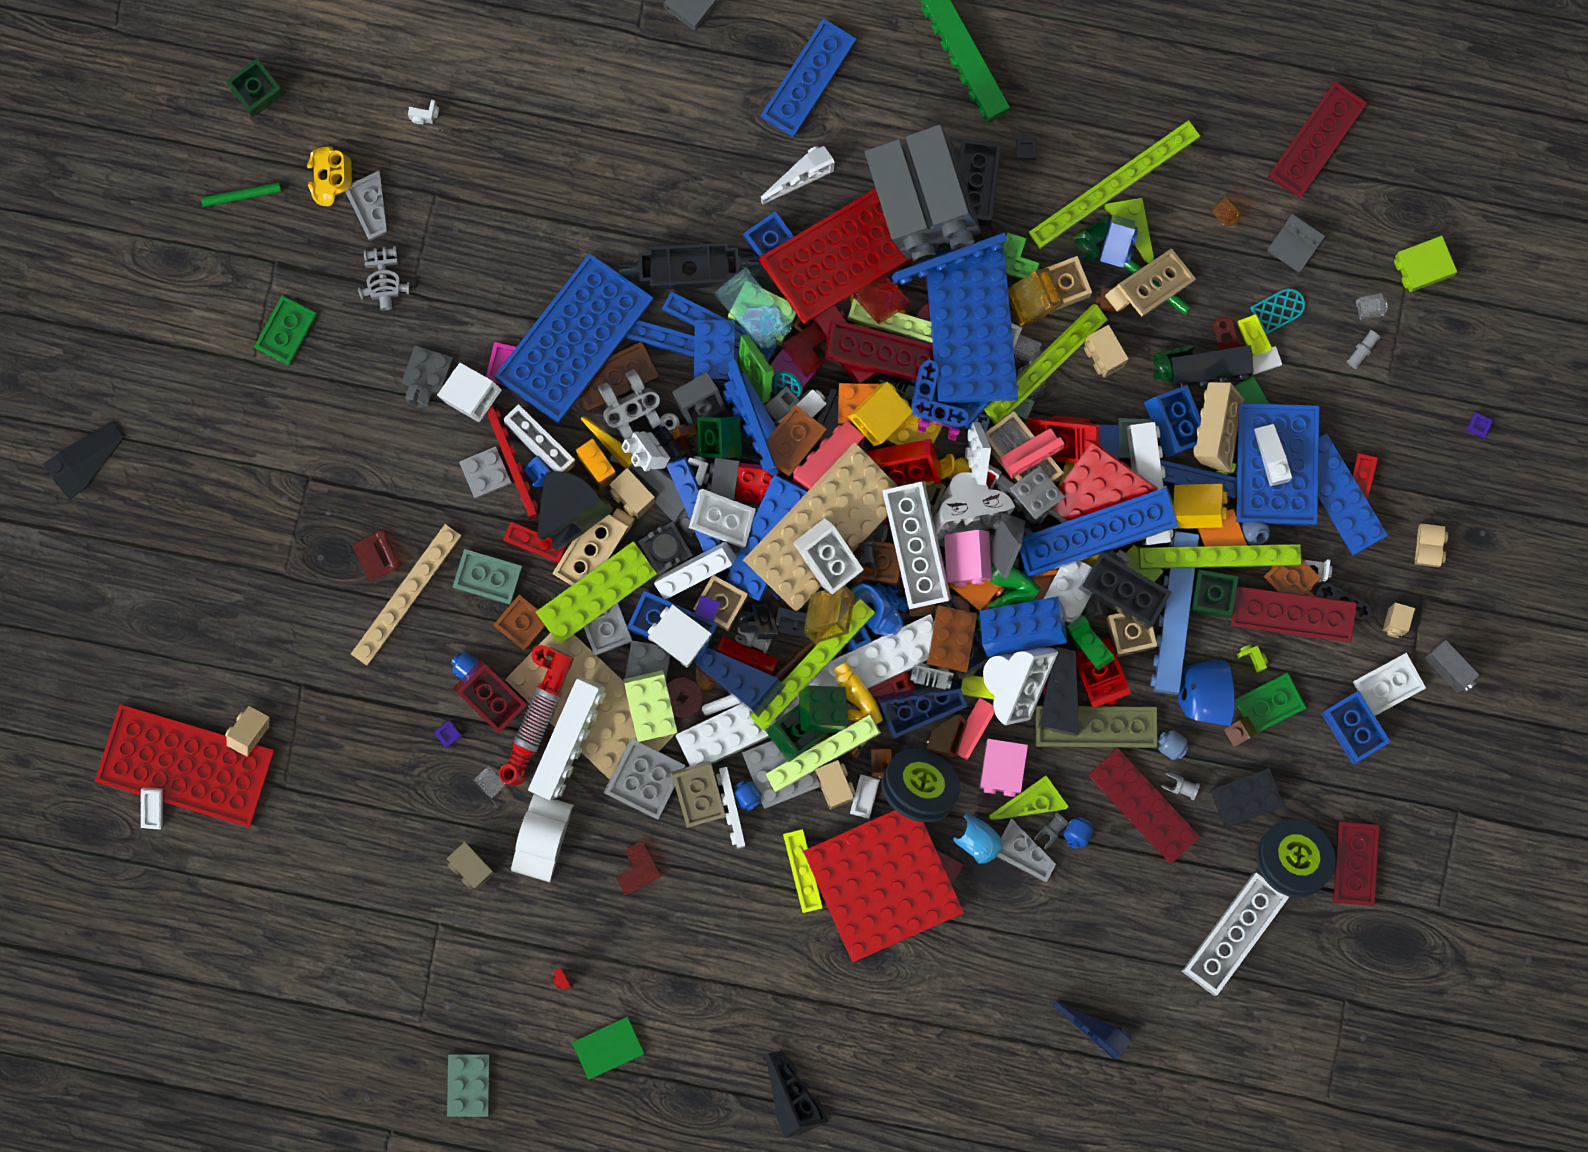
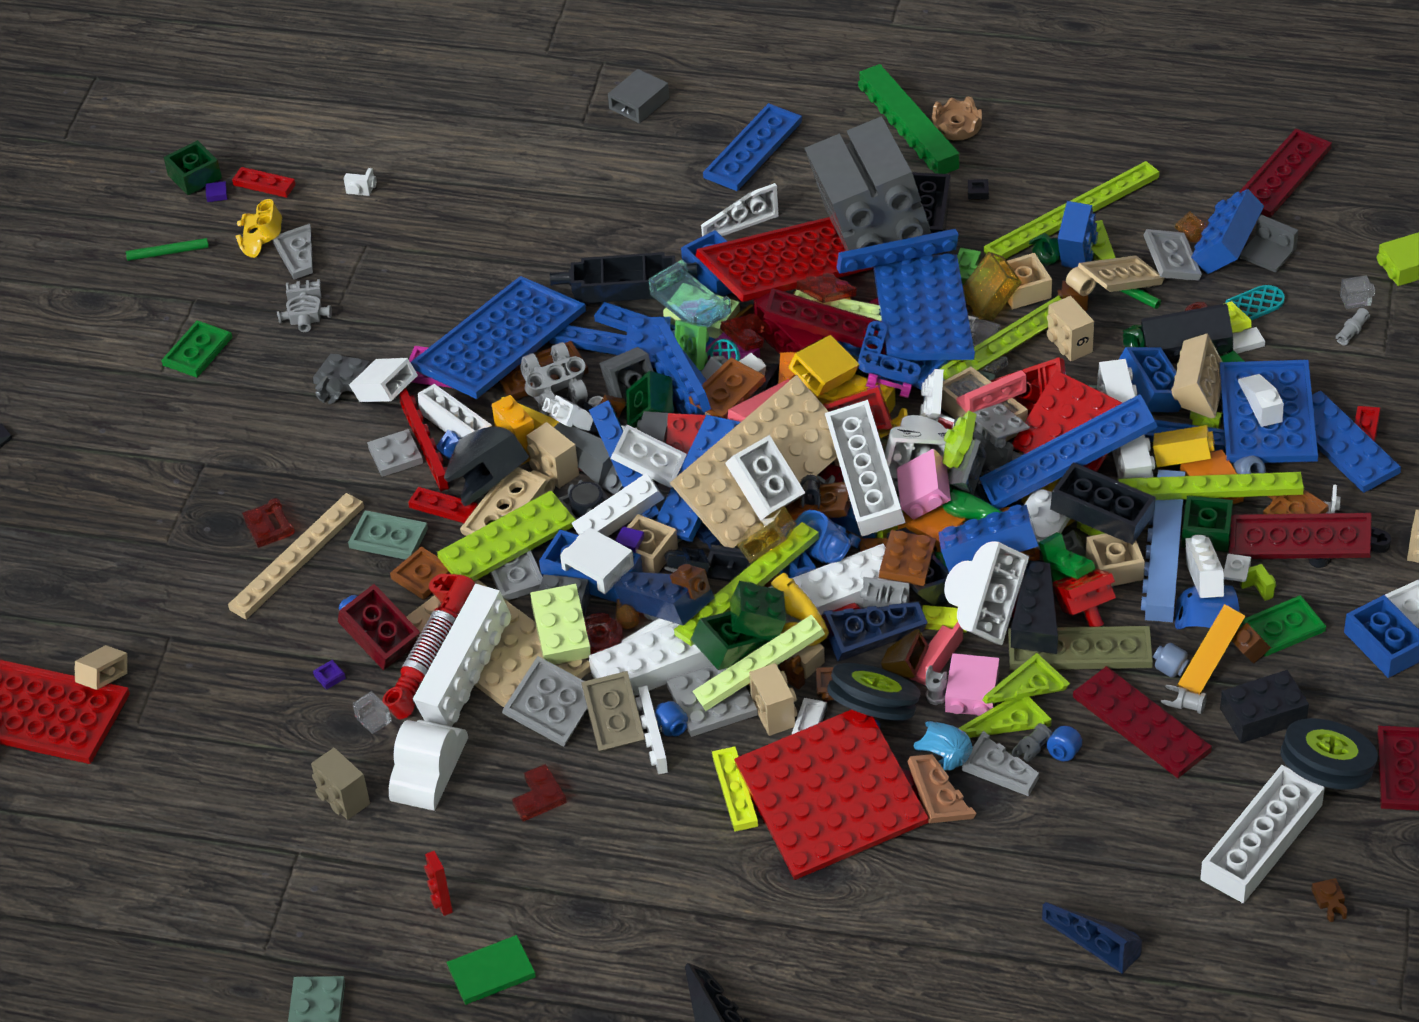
camera: 10 degrees right, 35 degrees down
none -> dark purple tile [206,181,227,202]
none -> red plate [232,167,296,198]
none -> reddish brown bracket [670,564,710,600]
none -> nougat wing [907,754,976,823]
none -> light grey piece [926,665,947,705]
none -> medium nougat plate [932,96,982,140]
none -> lime plate [942,410,977,468]
none -> lime wing [982,653,1070,704]
none -> light grey plate [1143,229,1202,281]
none -> light orange tile [1177,604,1245,694]
none -> white brick [1186,535,1224,598]
none -> blue brick [1191,189,1264,274]
none -> white bracket [1224,554,1251,582]
none -> reddish brown plate [1311,878,1347,922]

